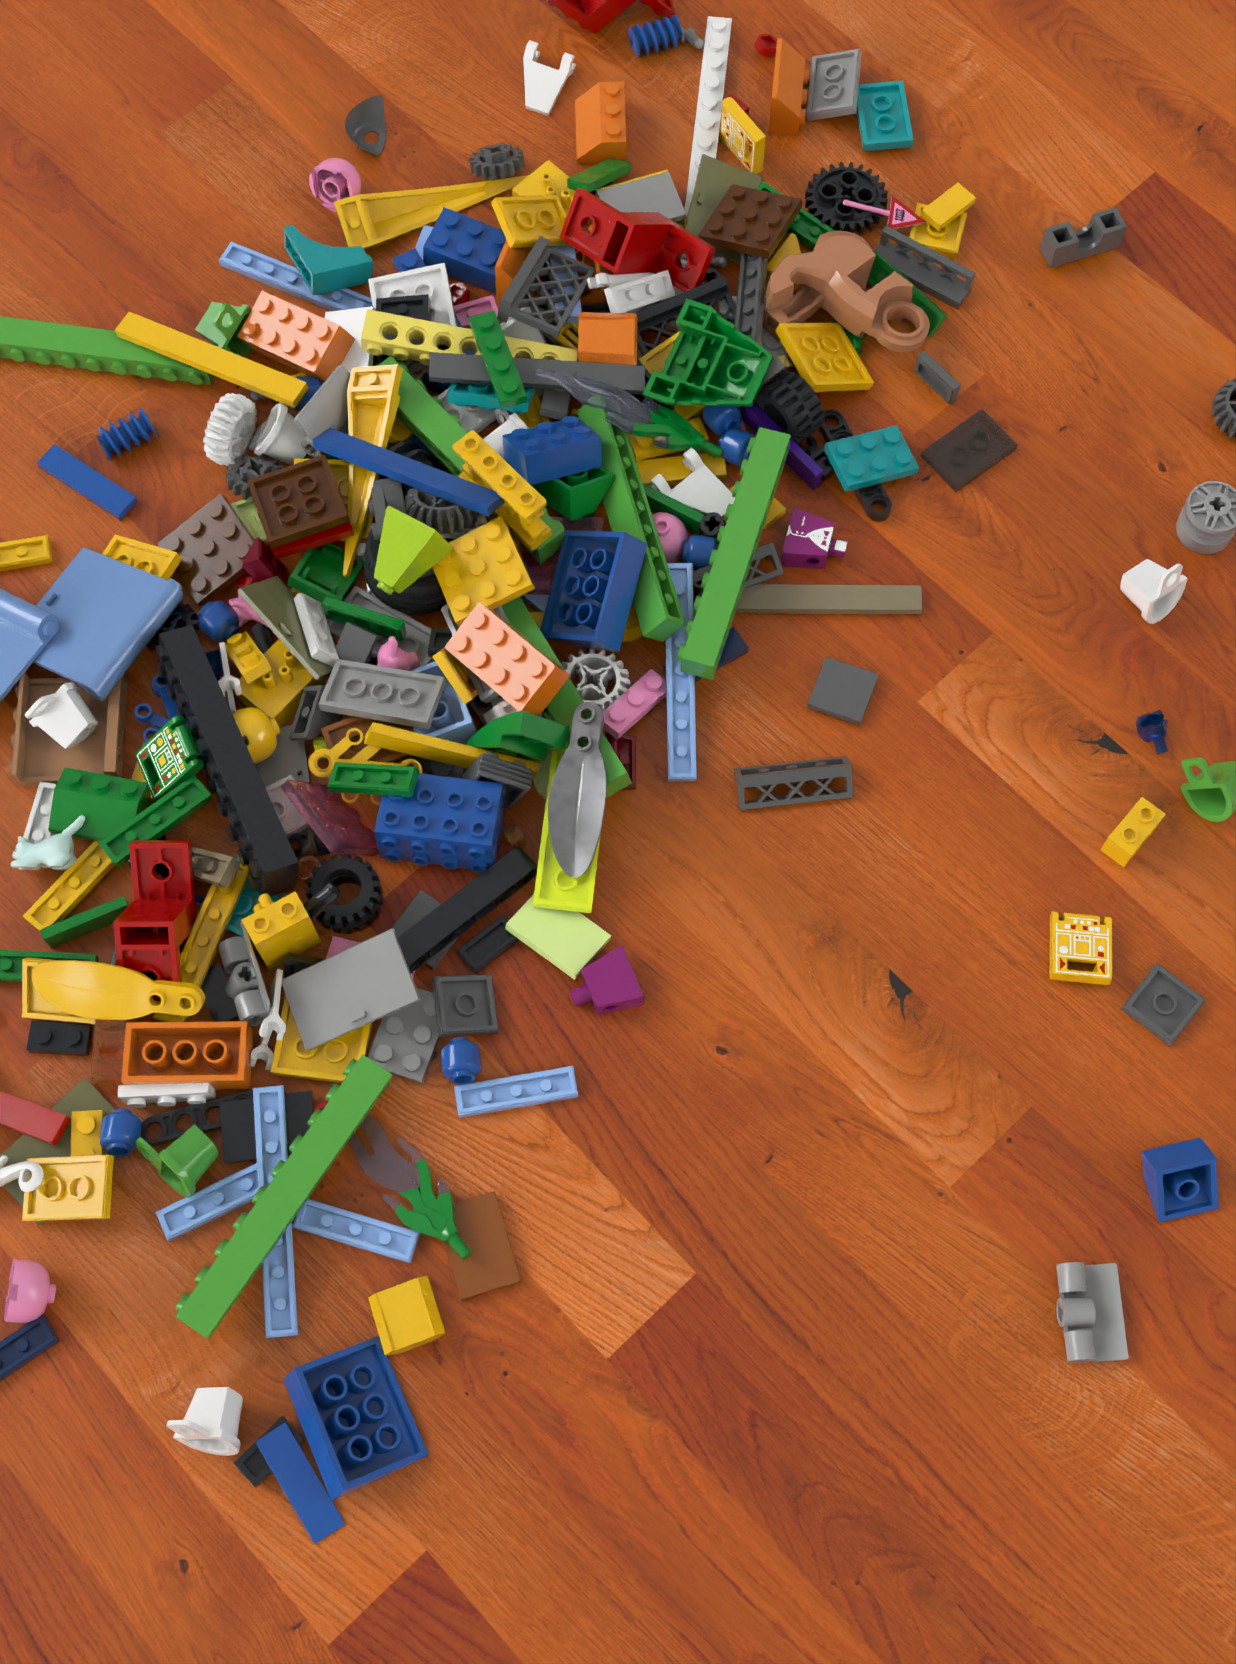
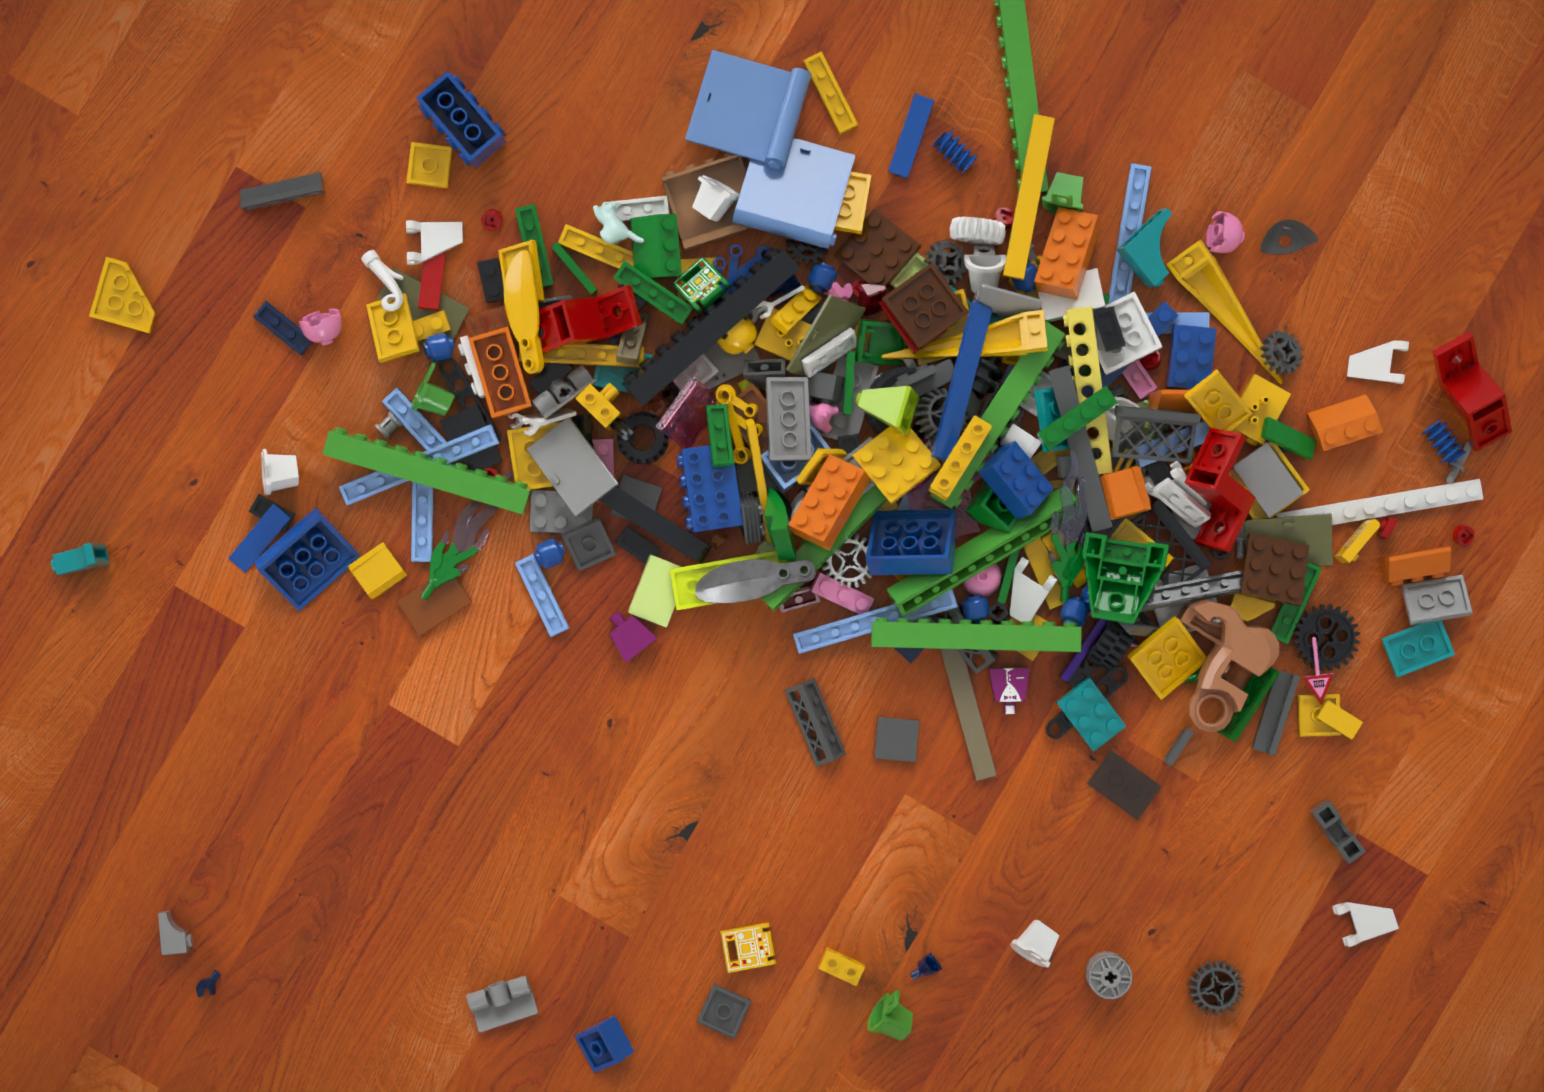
camera: 75 degrees right, 20 degrees up
none -> light grey bush [375,412,402,439]
none -> white flag [1332,902,1399,947]

